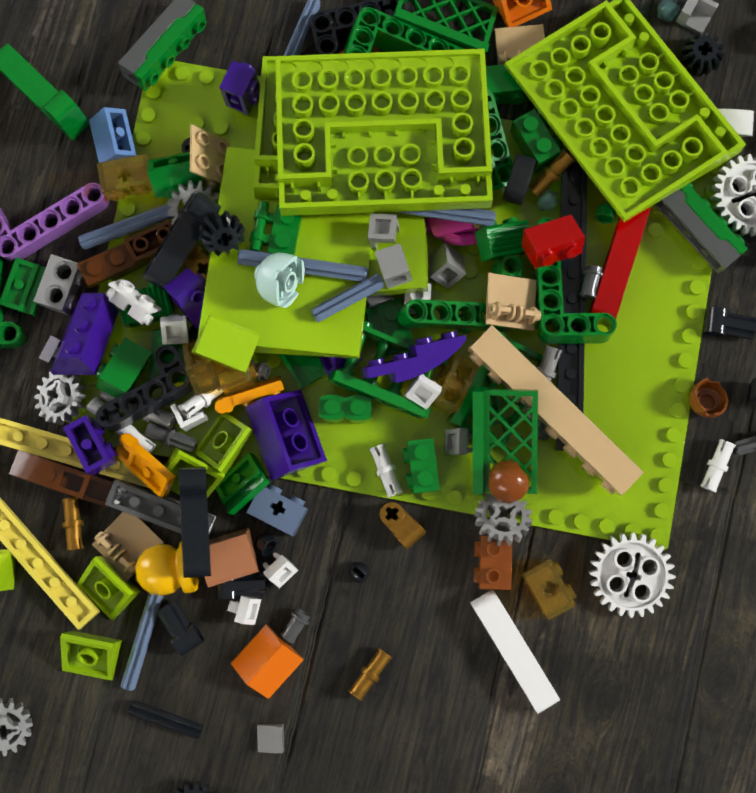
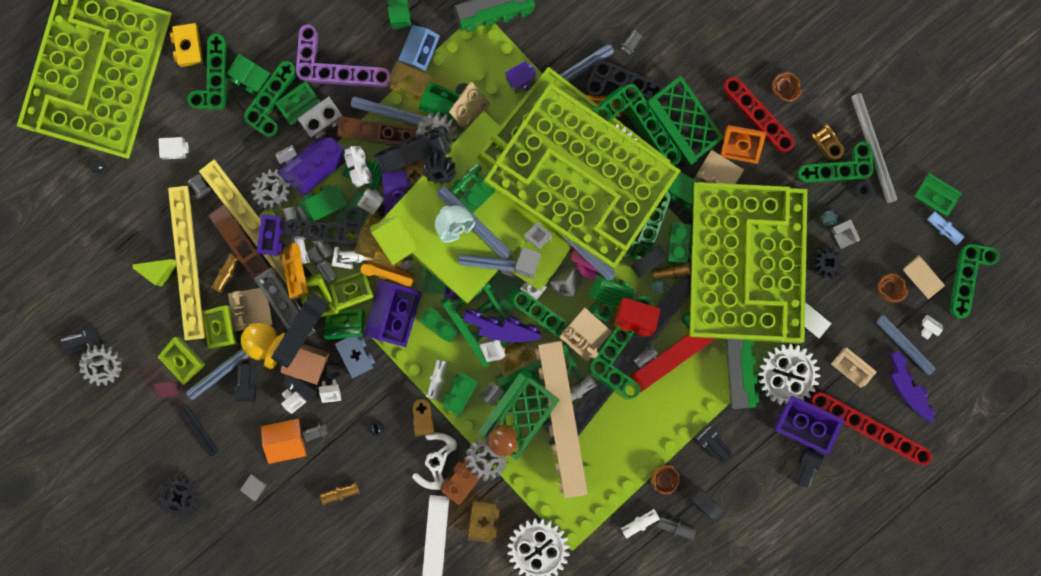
camera: 35 degrees right, 5 degrees up
none -> clear pink slope [154,382,178,398]
none -> white piece [412,432,457,490]

